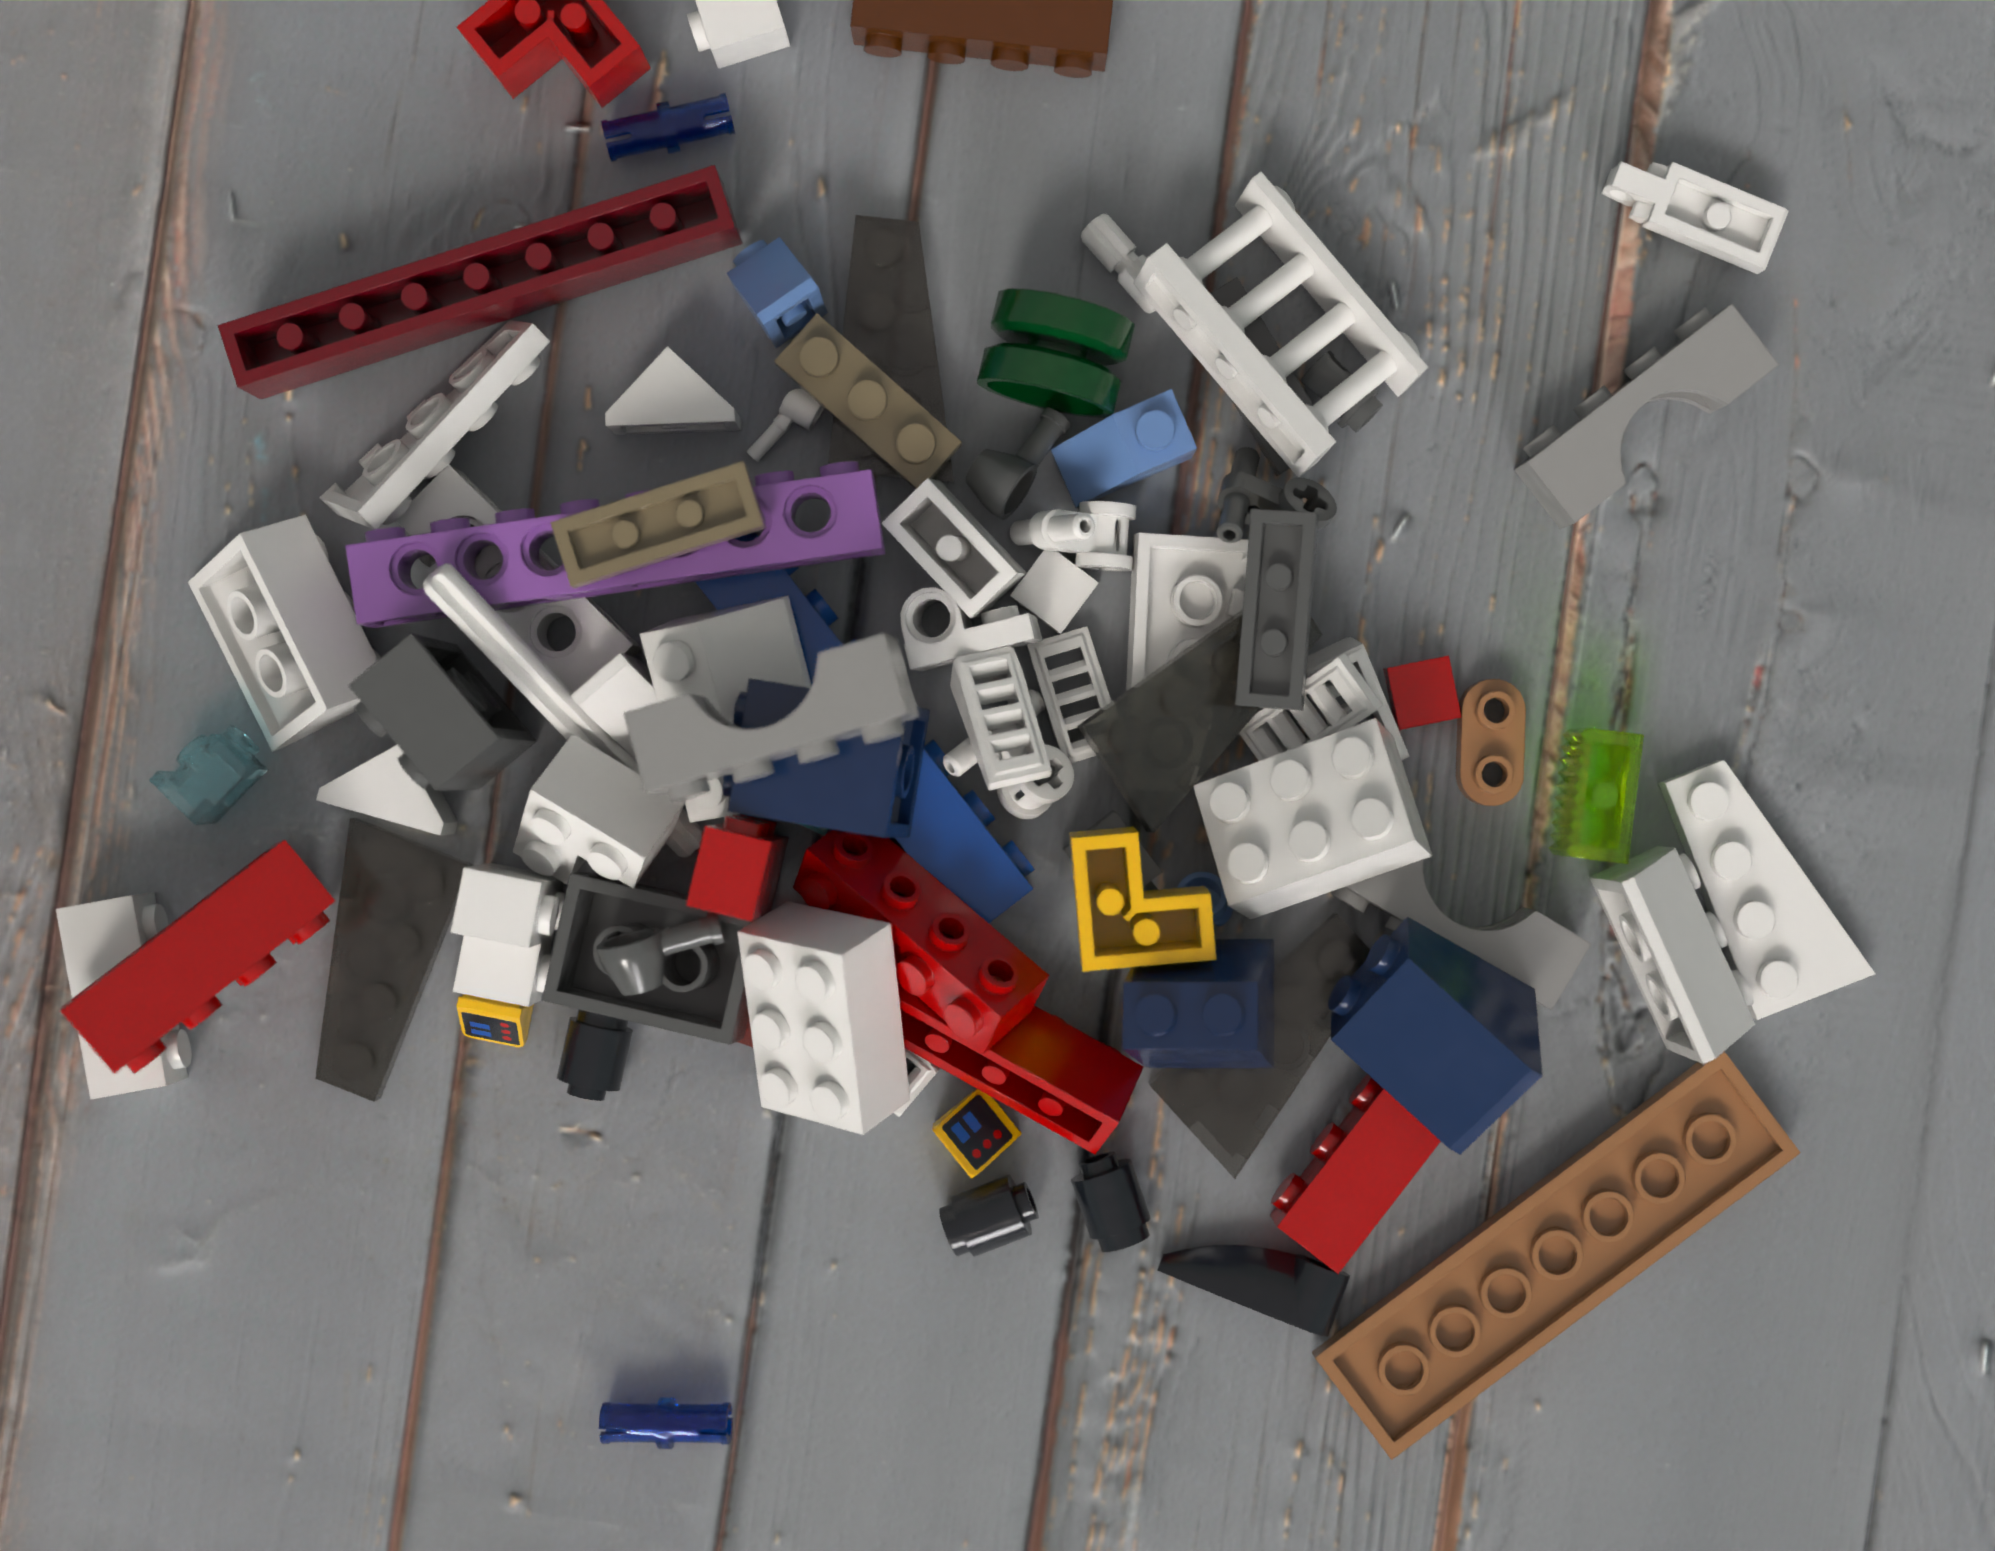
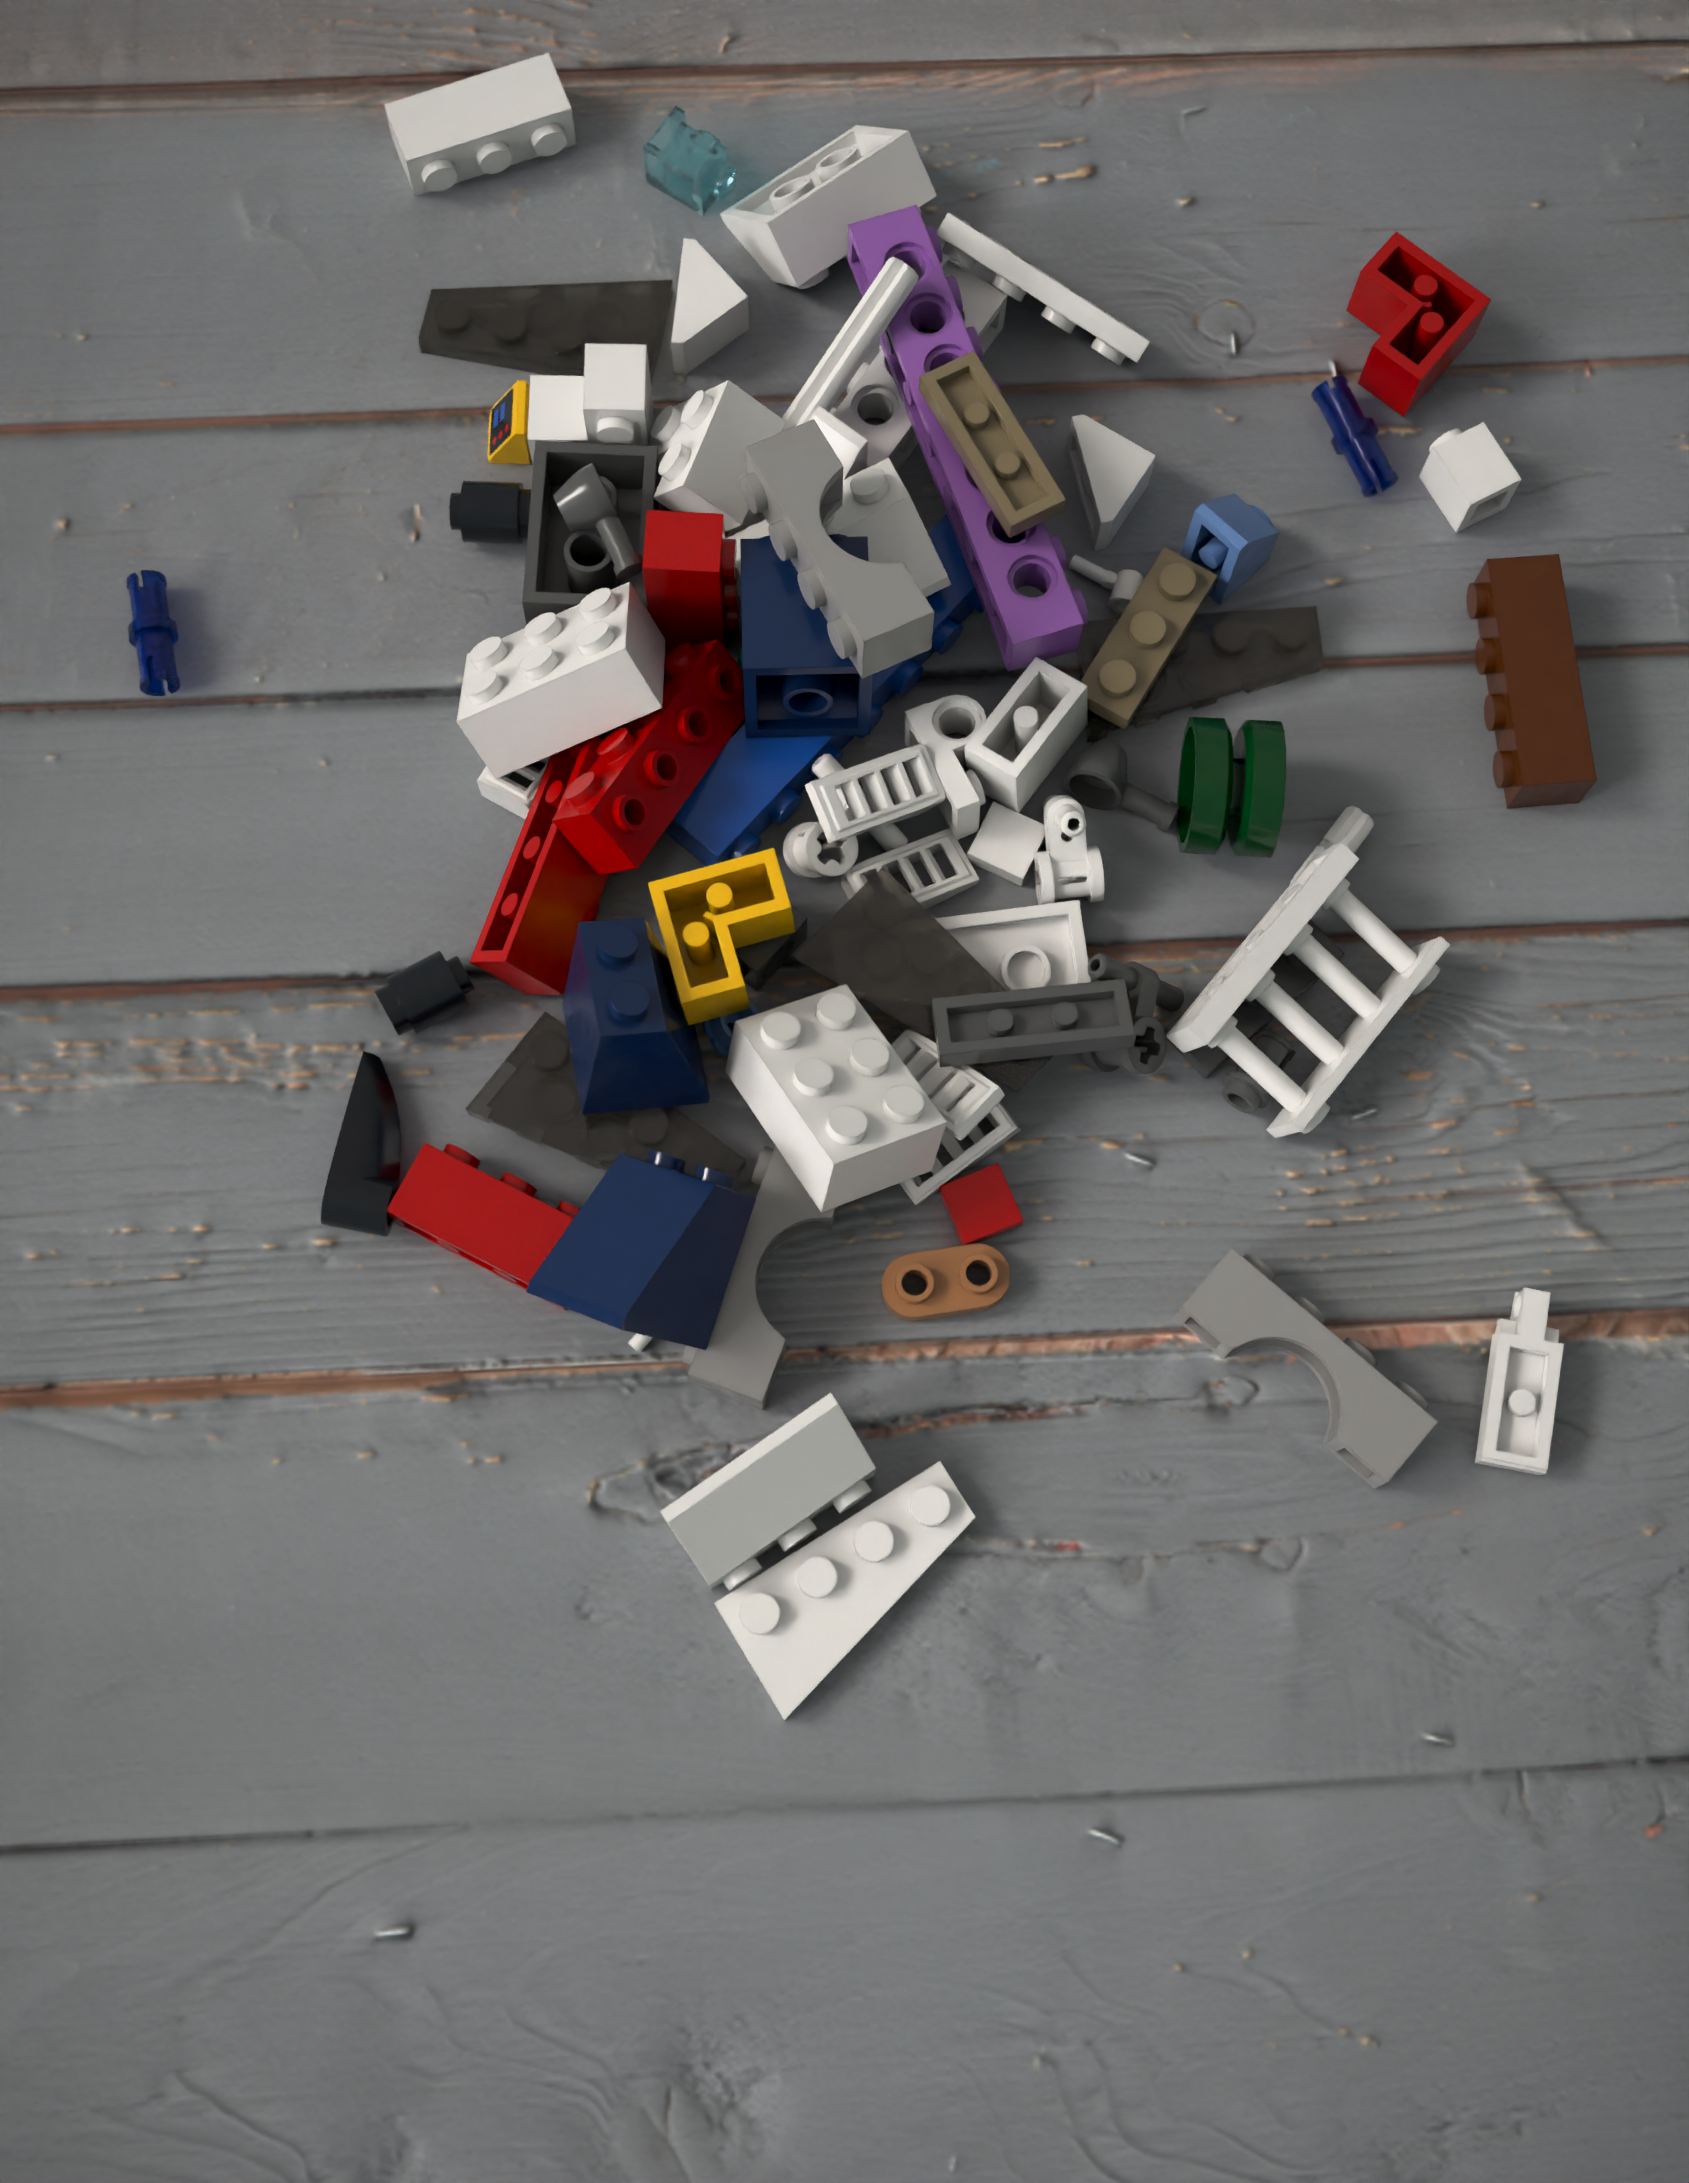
camera: 75 degrees right, 15 degrees down
red brick [60,839,336,1074] -> none
dark red brick [217,165,743,400] -> none
dark grey brick [348,633,537,791] -> none
slope [932,1088,1022,1179] -> none
black brick [939,1174,1039,1257] -> none
medium blue slope [1051,389,1197,508] -> none
medium nougat plate [1312,1051,1801,1460] -> none
clear neon green brick [1548,728,1644,864] -> none

